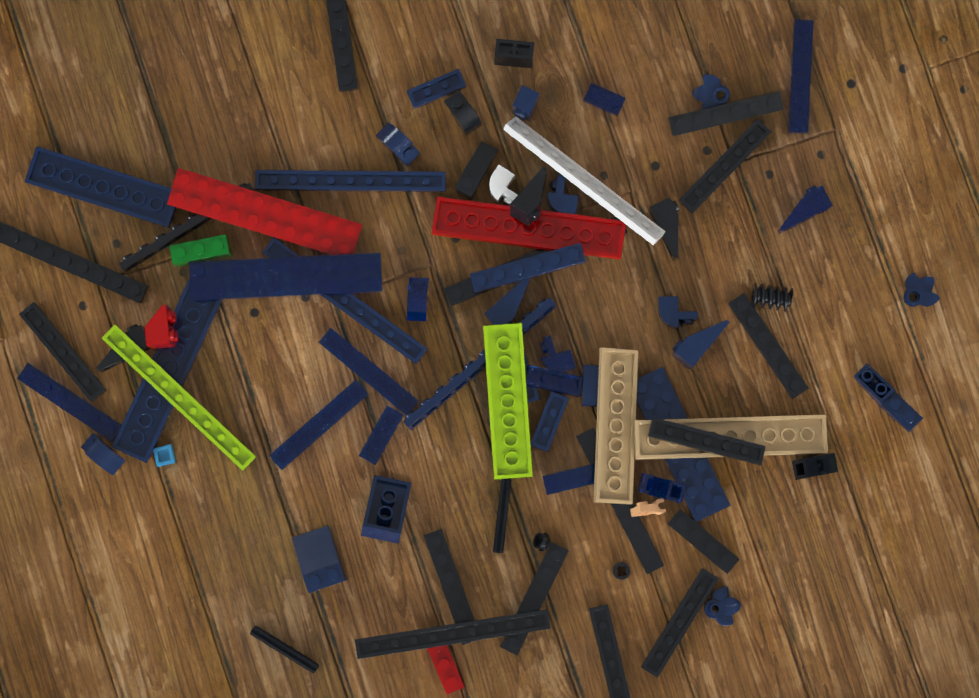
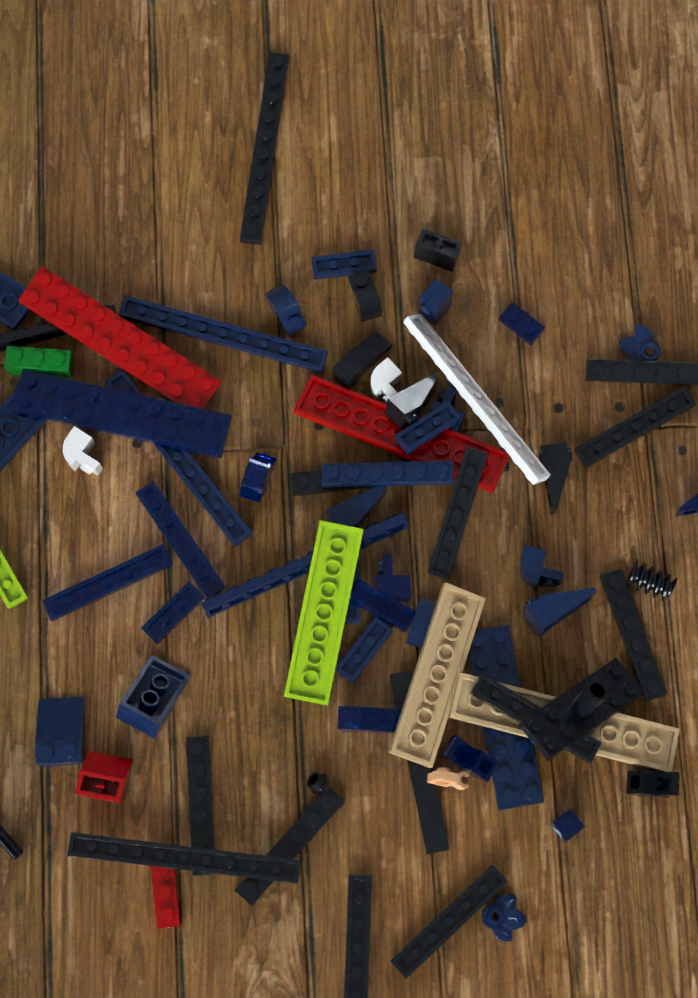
camera: 10 degrees right, 10 degrees down
black axle [493,478,511,554] -> none
black bush [613,562,630,580] -> none
black plate [667,509,739,574] -> none
none -> white brick [63,426,103,476]
none -> red slope [75,751,133,805]
none -> dark blue plate [395,401,461,455]
none -> black plate [428,446,489,580]
none -> black plate [518,658,645,761]
none -> clear blue brick [550,808,585,843]

